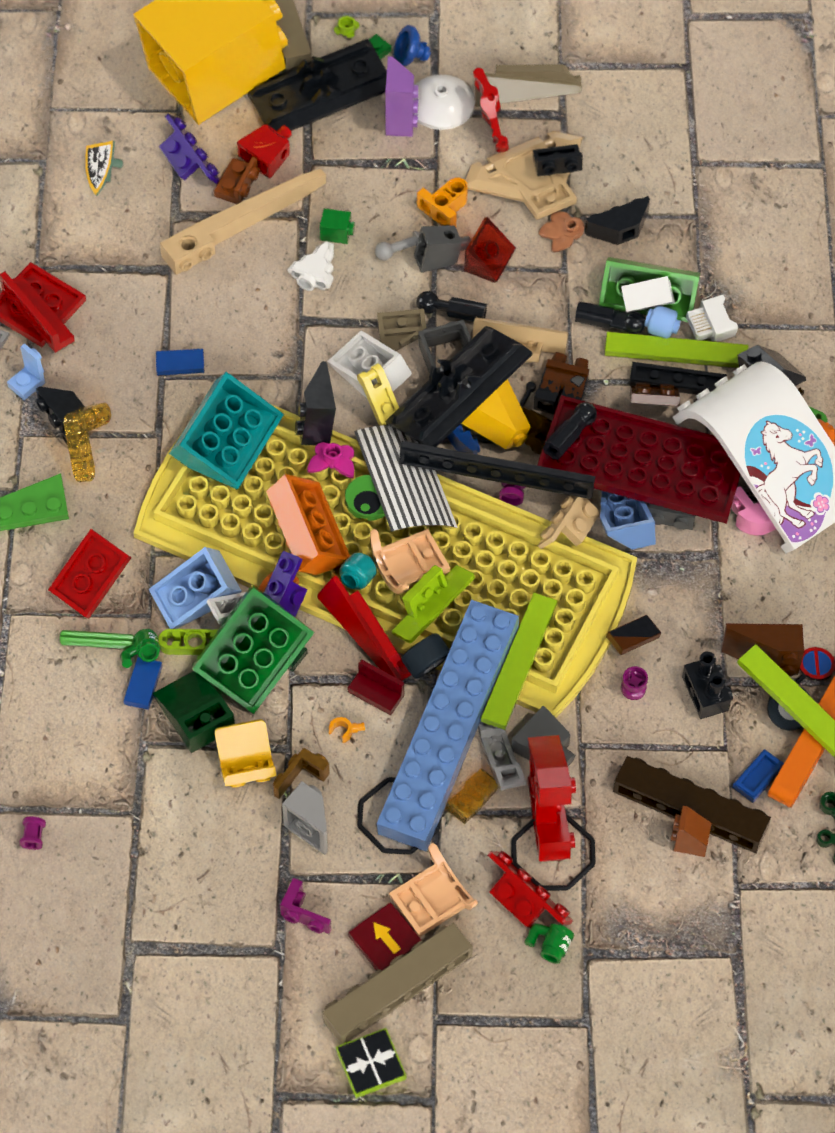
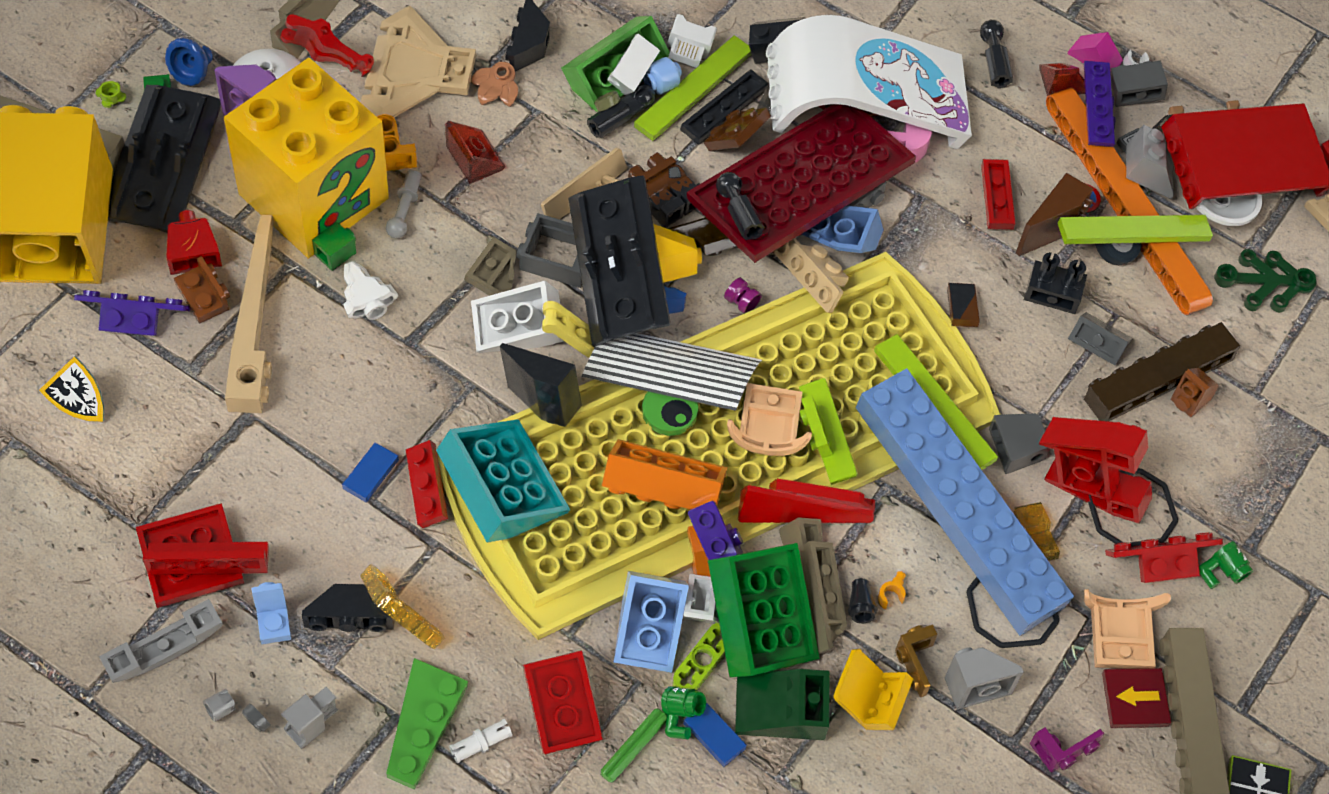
camera: 60 degrees left, 0 degrees up
dark pink animal [307,442,354,478] -> none
teal head [339,553,377,590] -> none
dark red panel [348,659,404,715] -> none
black tile [399,441,596,499] -> none
black wheel [401,633,450,679] -> none
dark grey torso [414,225,471,273] -> none
black piece [416,291,487,322] -> none
light grey slope [478,721,526,790] -> none
black bracket [533,144,583,176] -> none
magenta wheel [621,666,648,700] -> none
blue tile [732,749,784,803] -> none
none -> yellow brick [224,57,389,259]
none -> red plate [405,440,448,528]
none -> white pin [449,719,512,763]
none -> olive tile [594,91,621,111]
none -> dark tan wedge [779,518,848,655]
none -> black cone [848,578,877,624]
none -> red plate [981,159,1016,230]
none -> dark grey panel [1068,312,1133,365]

